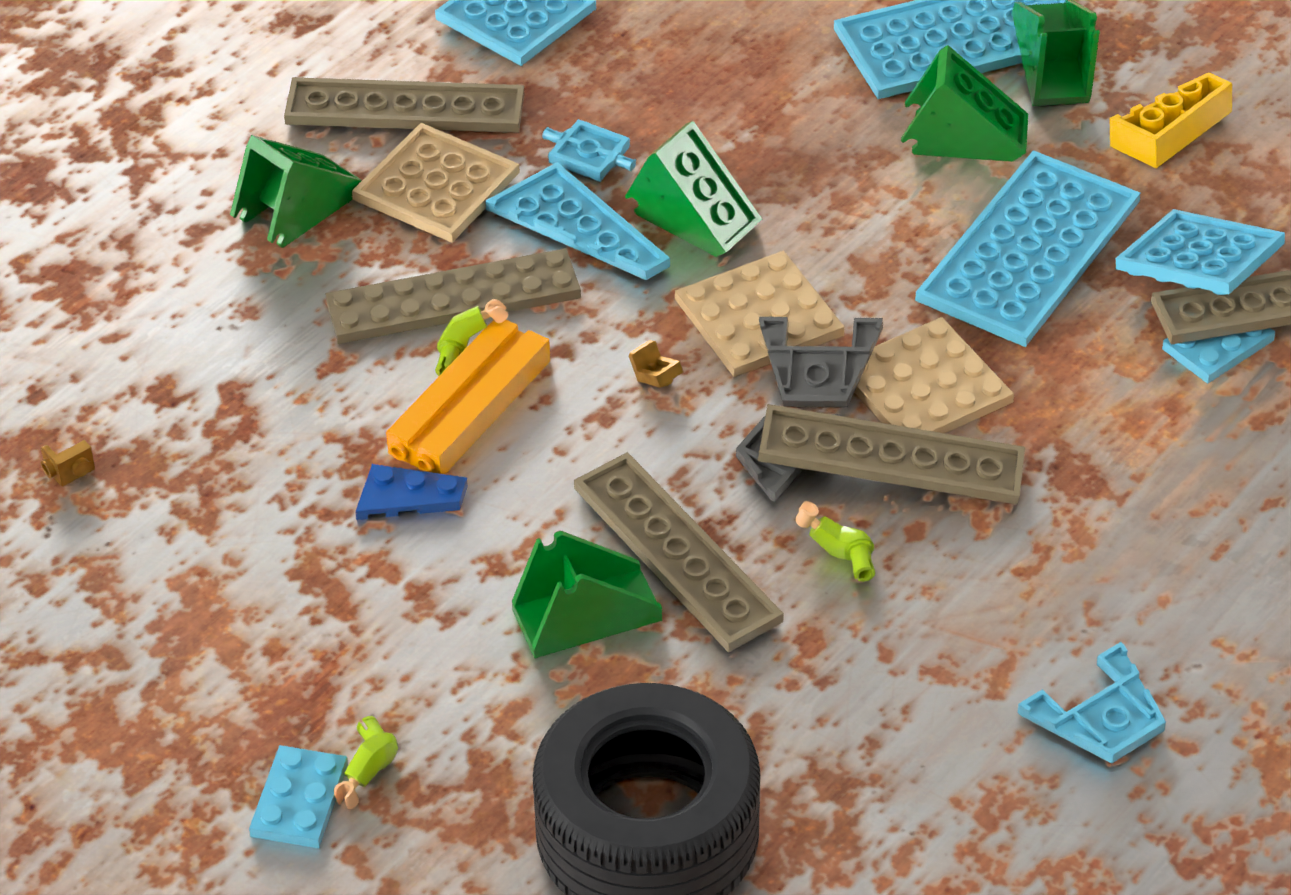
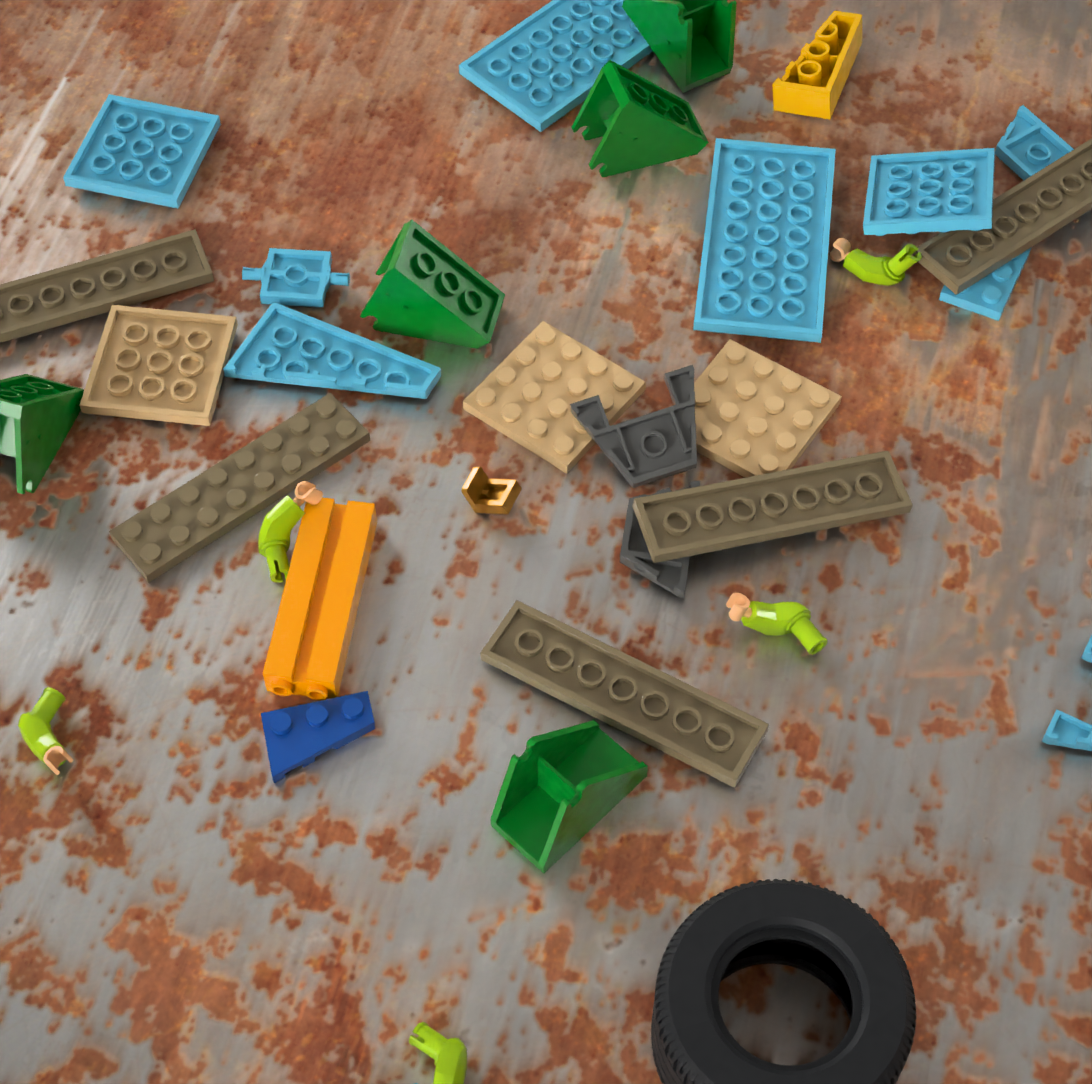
camera: 25 degrees left, 10 degrees up
none -> lime arm [18,687,73,775]
none -> lime arm [830,238,922,286]

